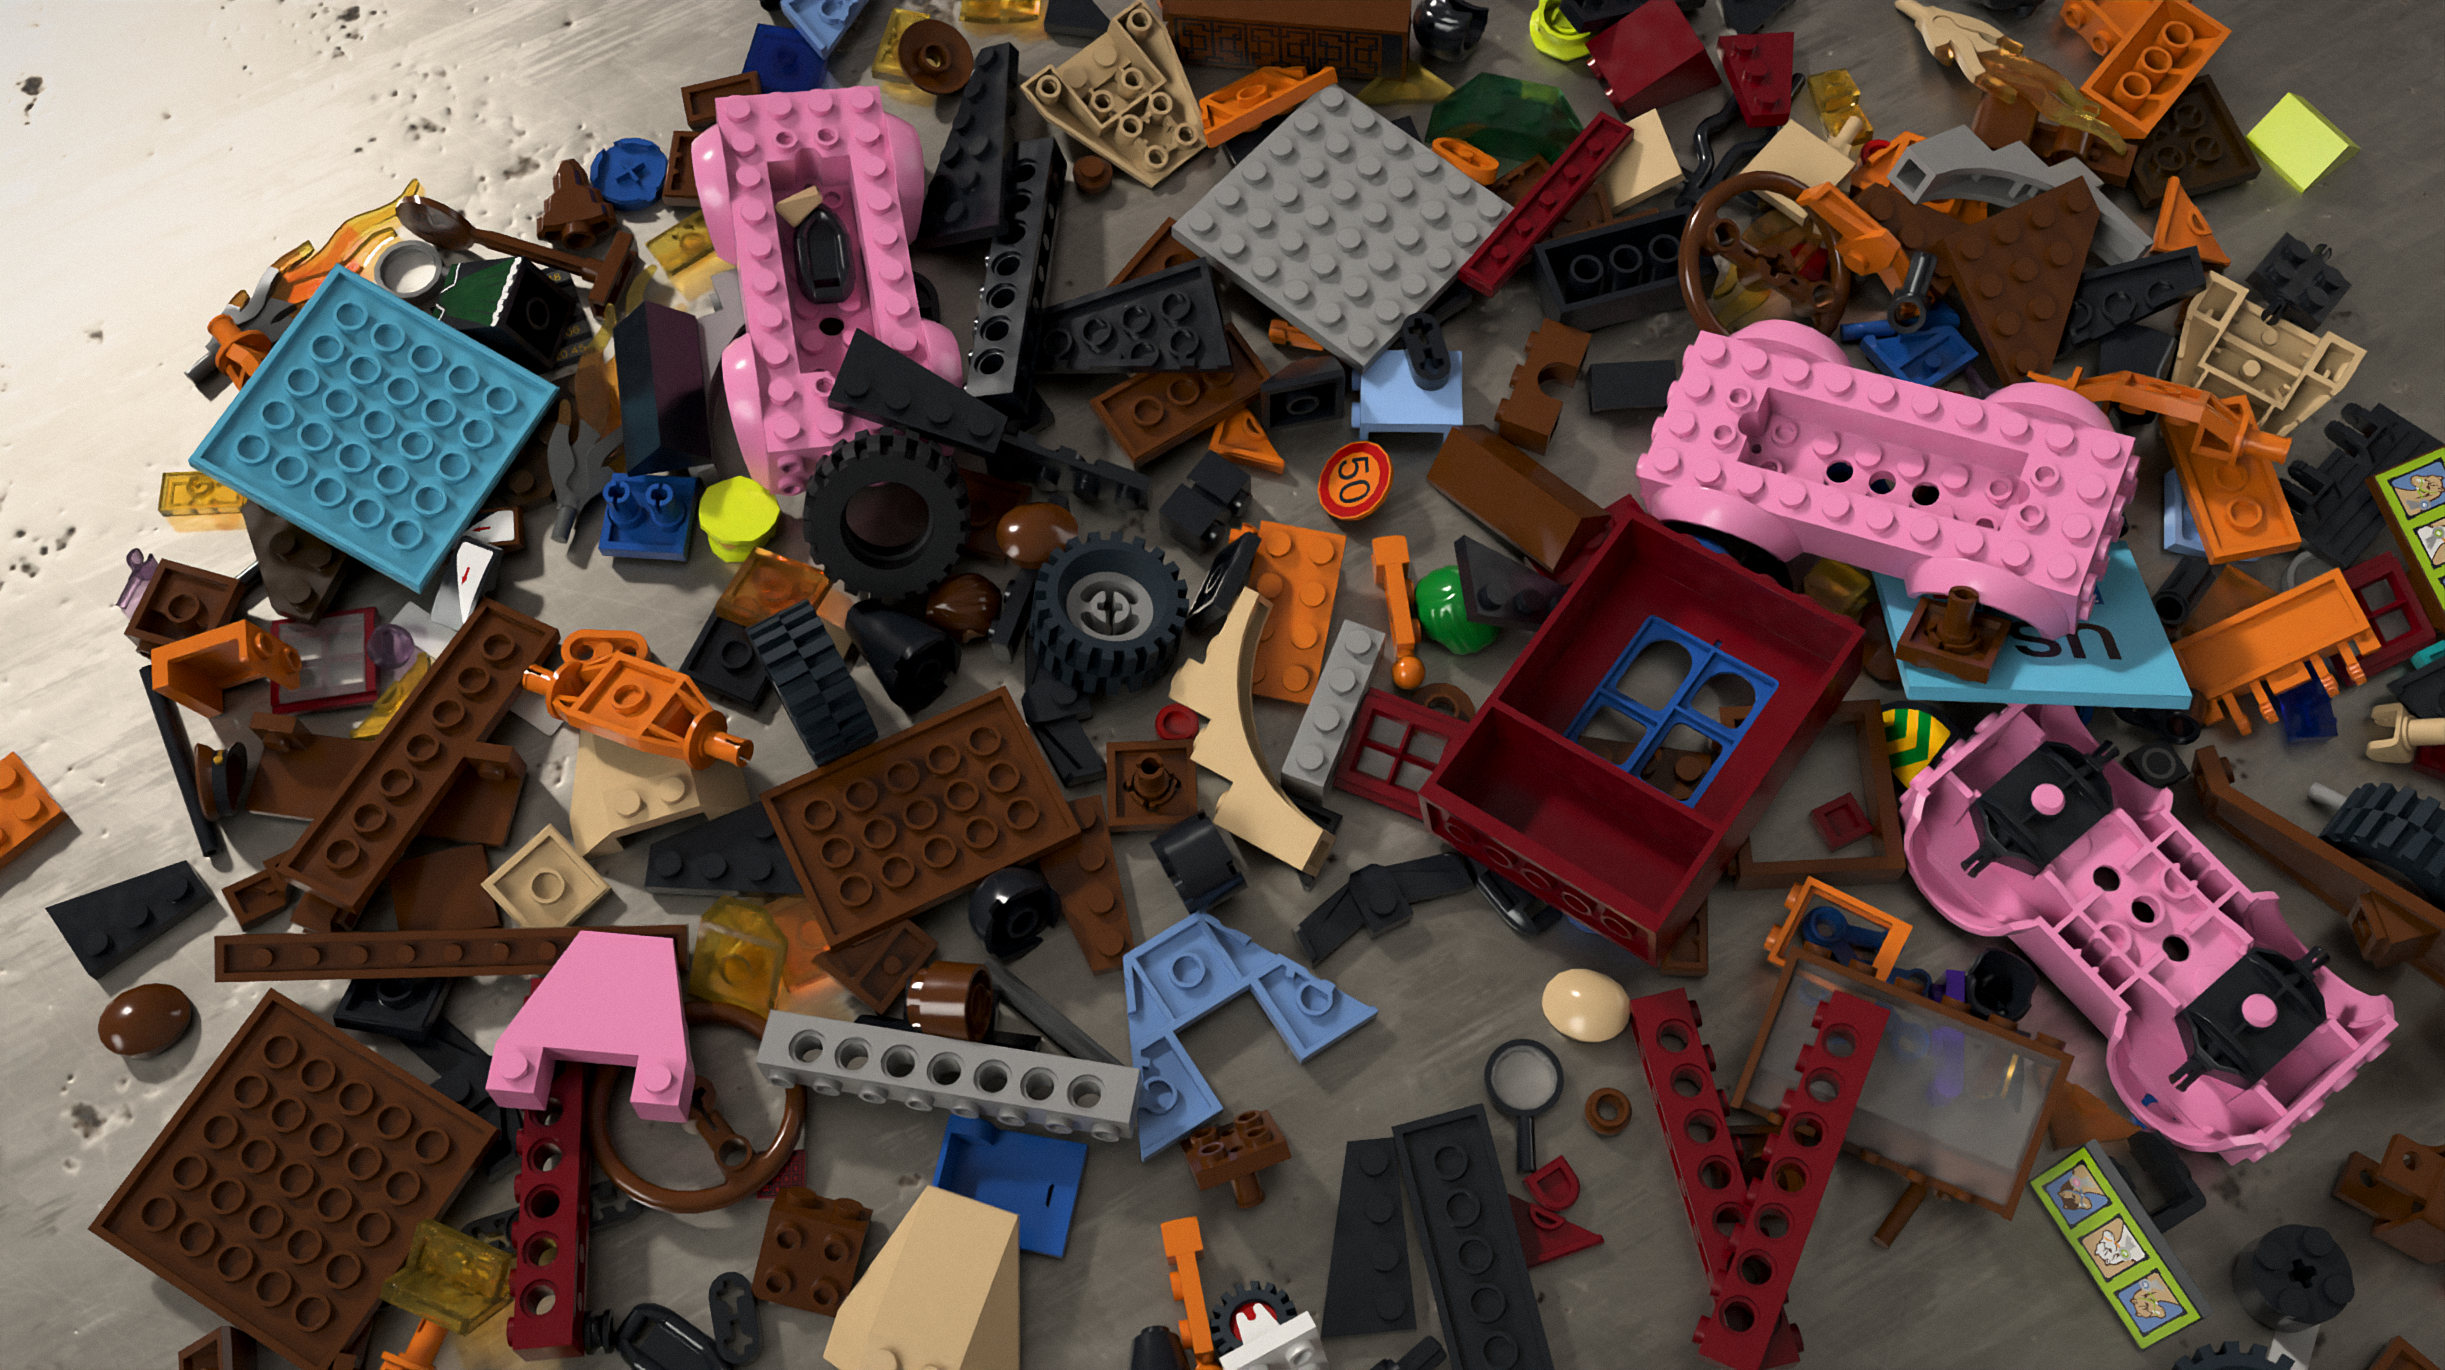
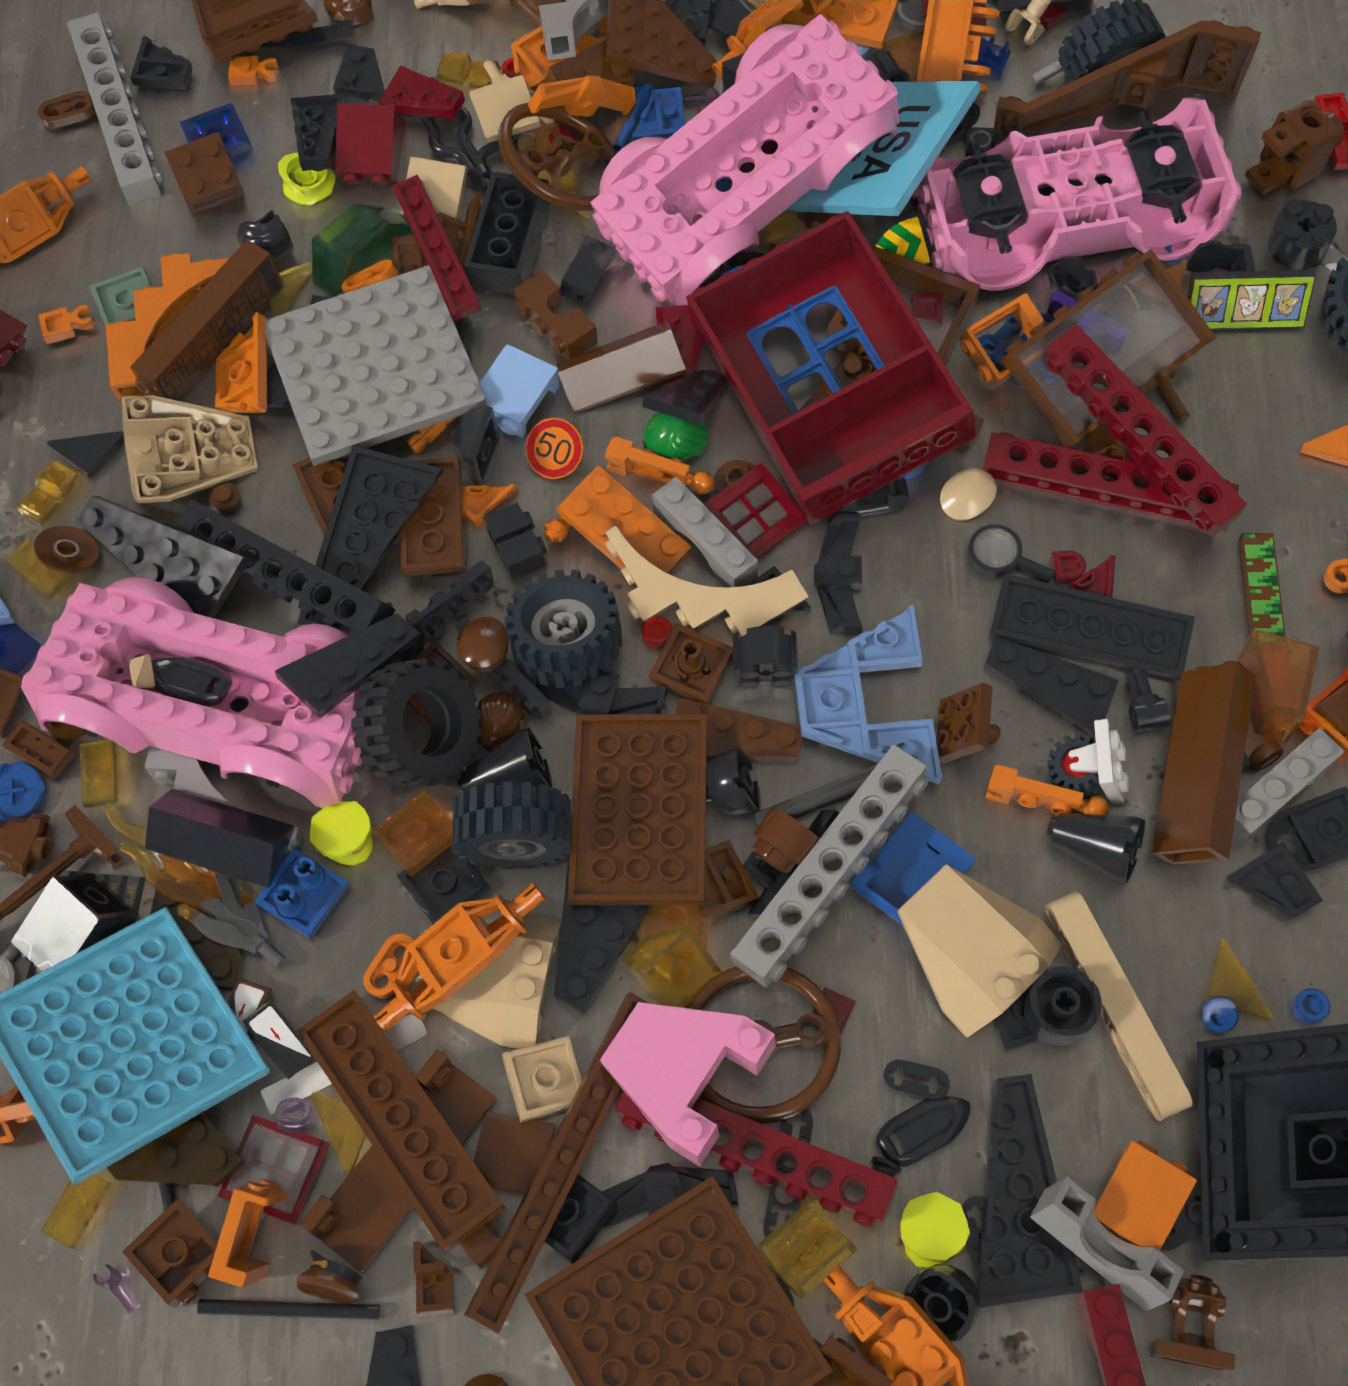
camera: 60 degrees left, 0 degrees up
reddish brown bracket [751,1186,873,1318] -> none
black tile [1185,531,1262,633] -> none
black beam [1401,312,1451,391] -> none
reddish brown plate [1584,1087,1632,1135] -> none
black axle [1887,251,1938,334] -> none
reddish brown plate [1894,586,2012,684] -> none

